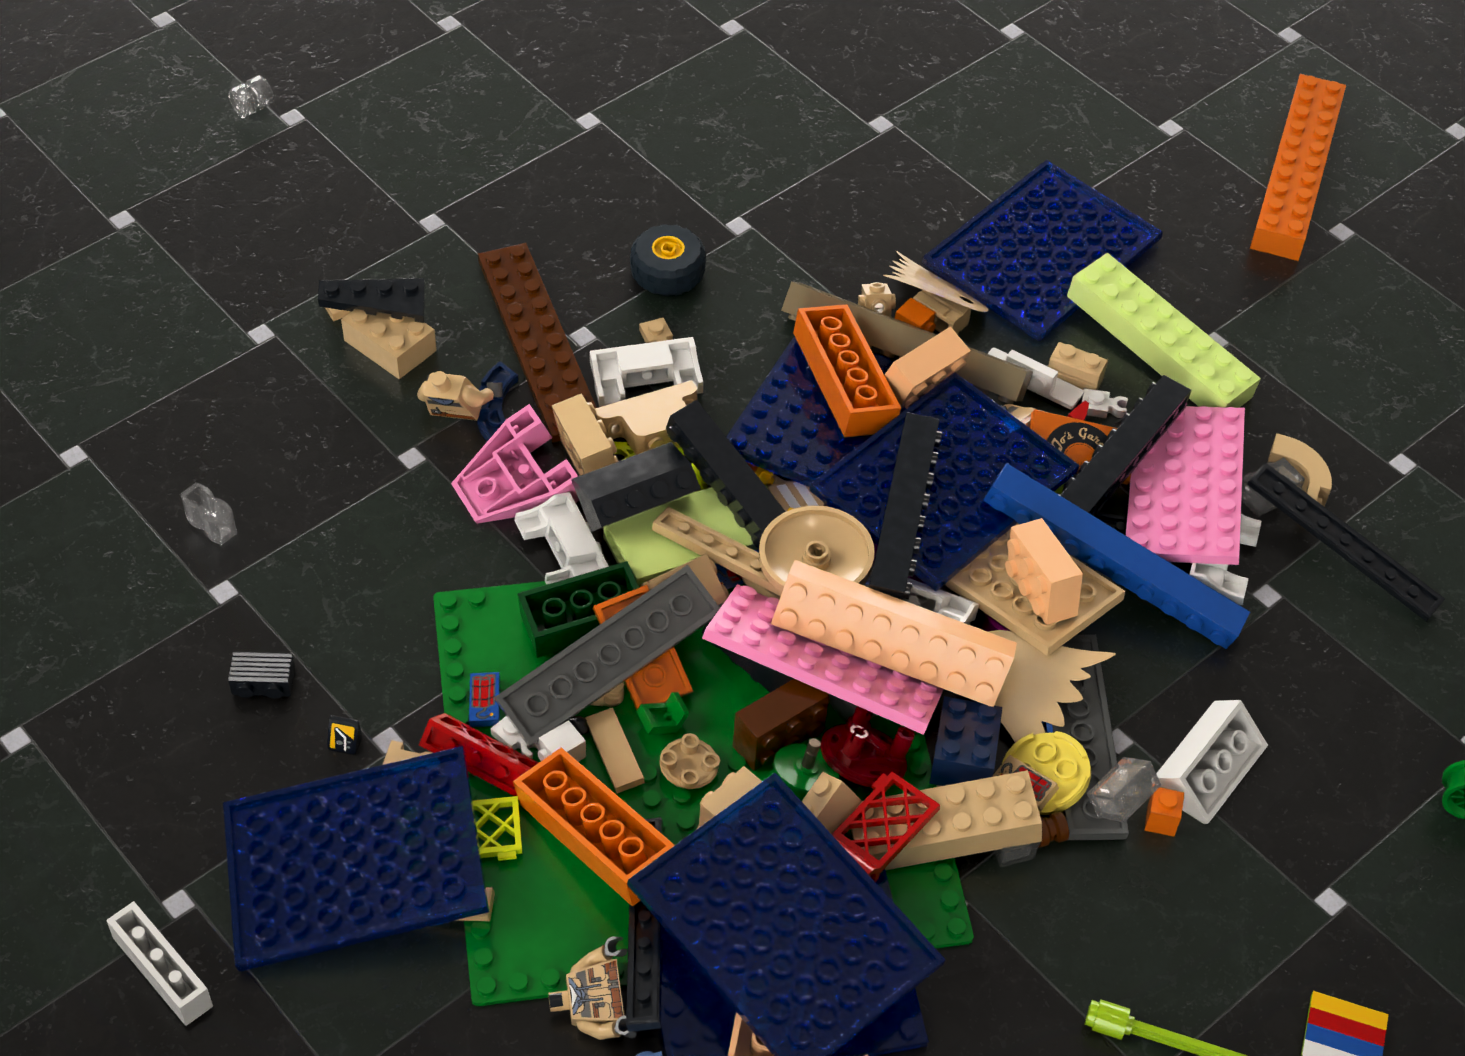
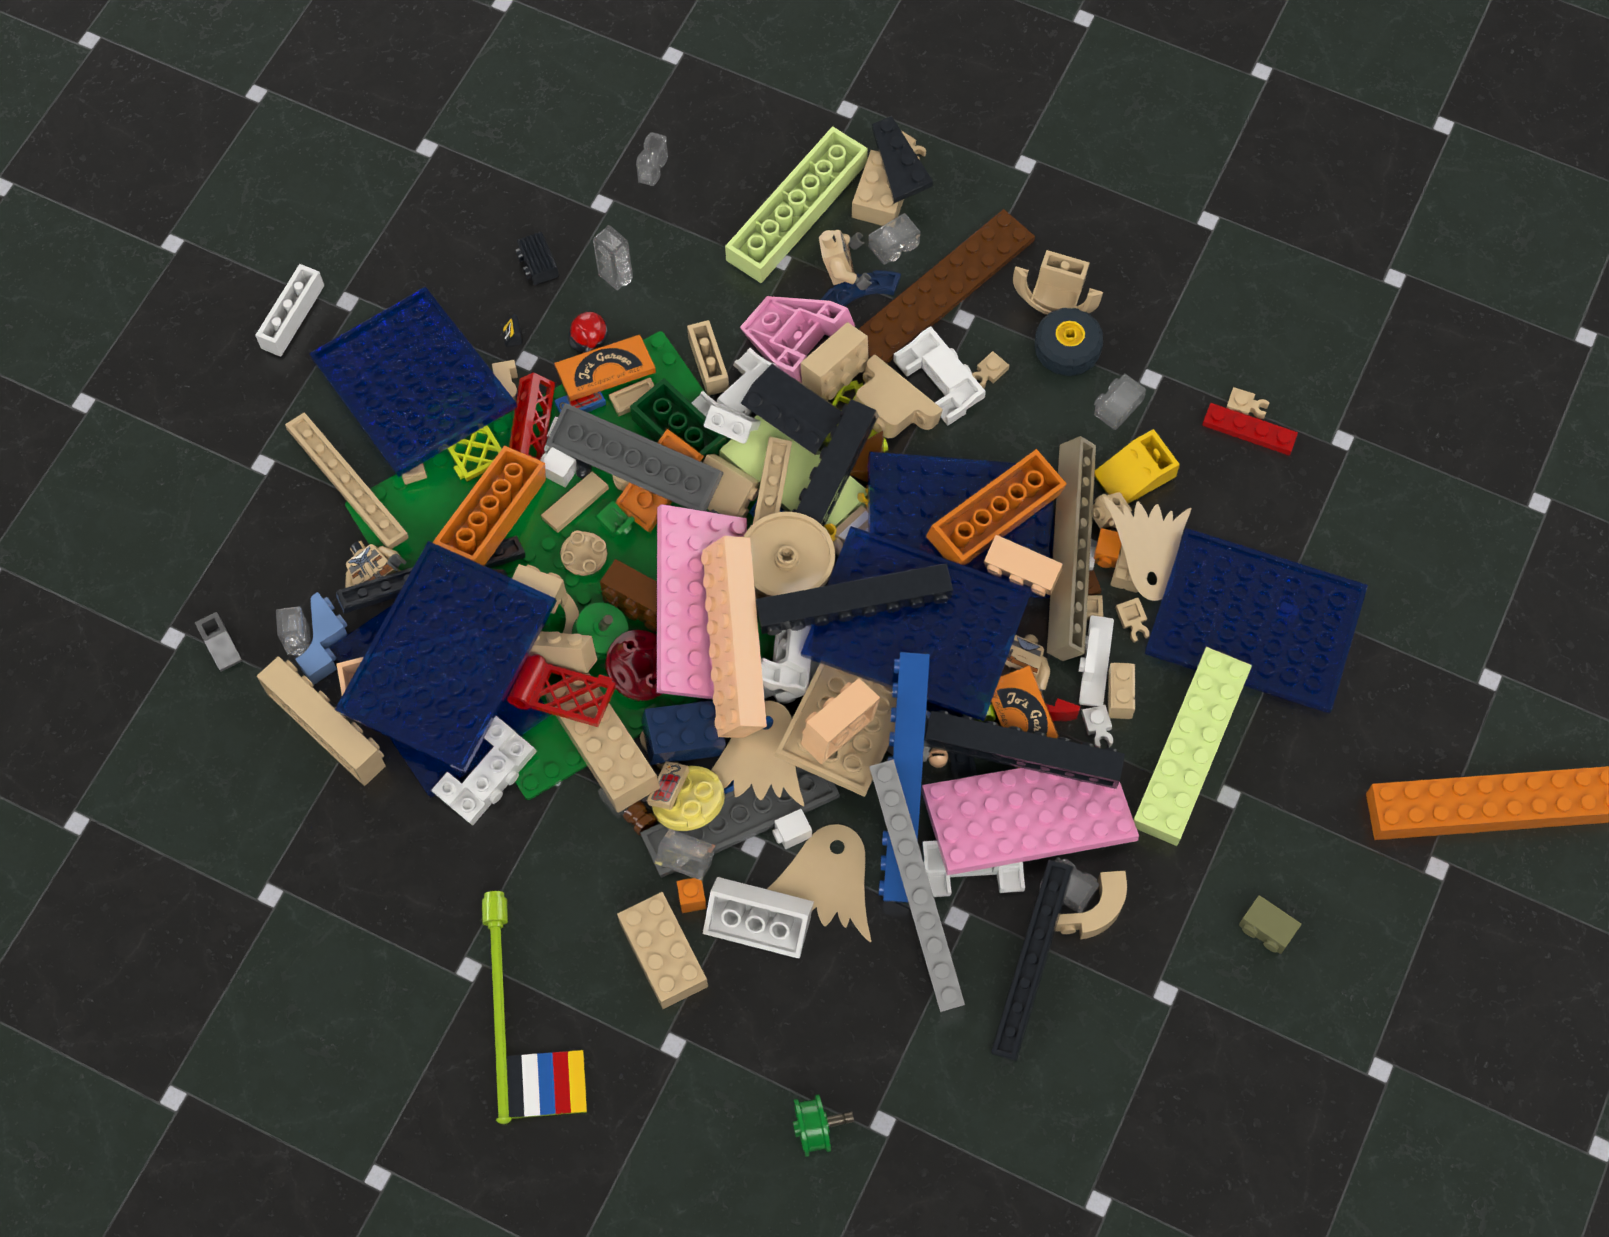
camera: 70 degrees right, 15 degrees up
none -> tan plate [285,412,409,549]
none -> white bracket [431,716,537,826]
none -> orange tile [555,335,656,401]
none -> red piece [568,312,608,354]
none -> clear brick [593,225,633,291]
none -> tan tile [609,377,655,417]
none -> tan brick [617,892,708,1009]
none -> tan brick [687,320,729,396]
none -> white bracket [704,404,761,444]
none -> yellowish green brick [725,126,868,283]
none -> tan piece [767,824,871,942]
none -> white brick [772,809,812,849]
none -> clear brick [868,213,920,265]
none -> light grey brick [869,759,965,1012]
none -> tan piece [1013,250,1103,315]
none -> clear brick [1094,374,1146,430]
none -> yellow slope [1094,429,1180,504]
none -> tan plate [1115,598,1149,643]
none -> red plate [1202,403,1298,456]
none -> tan plate [1226,387,1270,419]
none -> olive brick [1239,895,1301,954]

